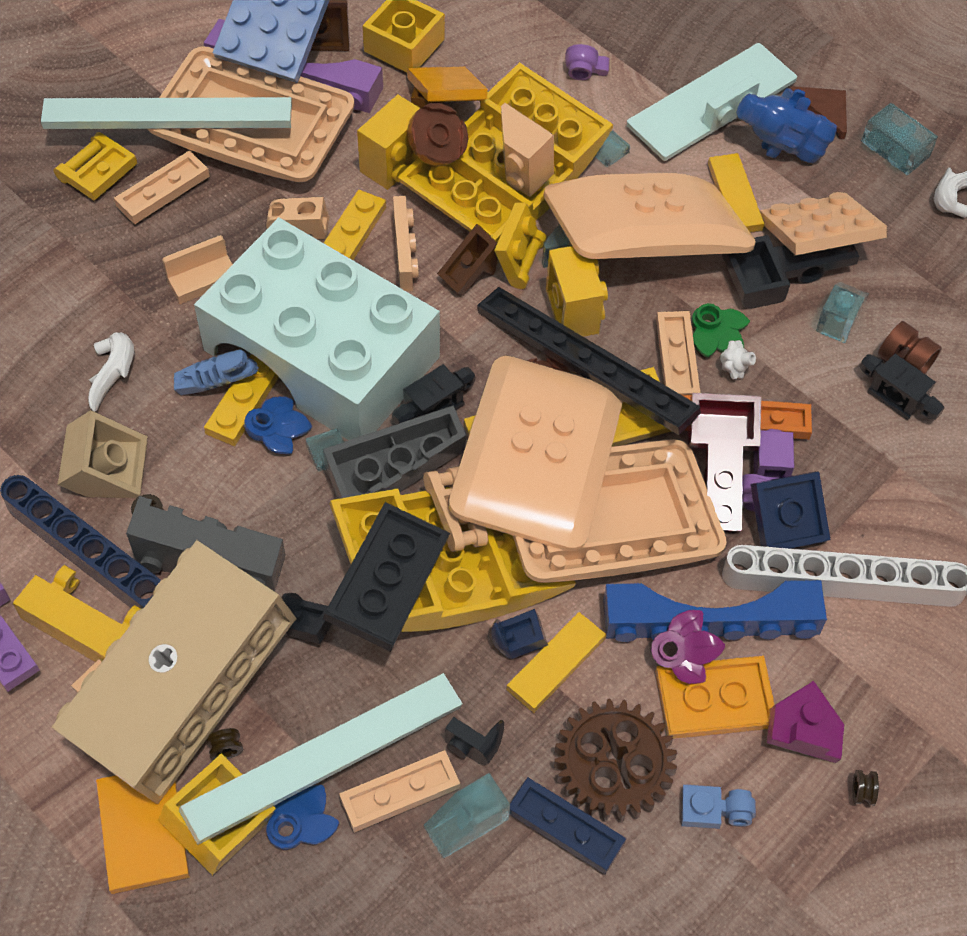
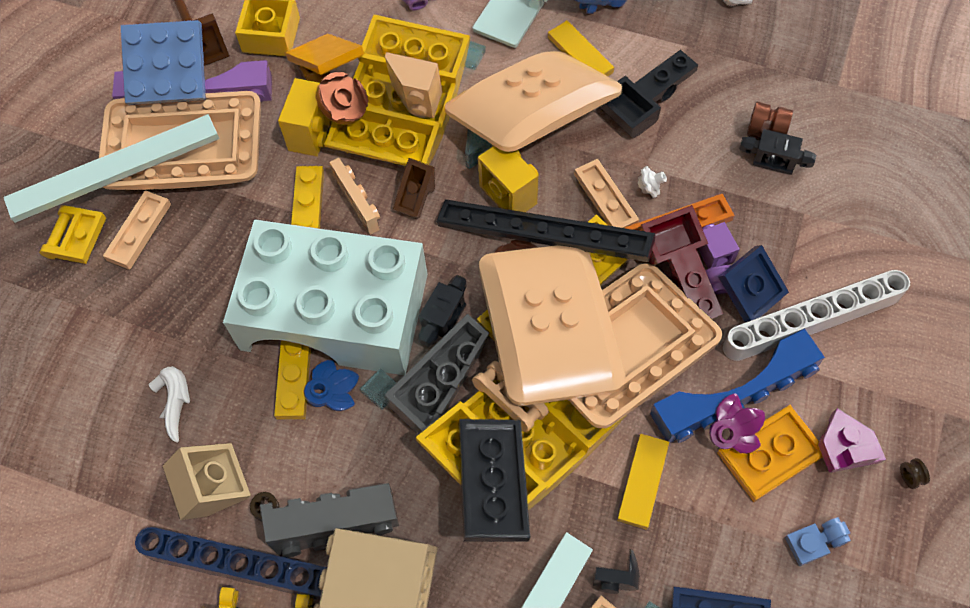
camera: 20 degrees left, 5 degrees up
light nougat panel [162,235,233,304] -> none
medium blue hinge [174,349,259,395] -> none
light nougat leg [266,197,329,239] -> none
black plate [281,593,332,644] -> none
dark blue plate [491,609,548,659] -> none
yellow plate [494,203,546,289] -> none
reddish brown gear [554,699,677,821] -> none
green plate [692,303,750,357] -> none
light nougat plate [760,192,887,255] -> none
clear light blue slope [815,282,869,343] -> none

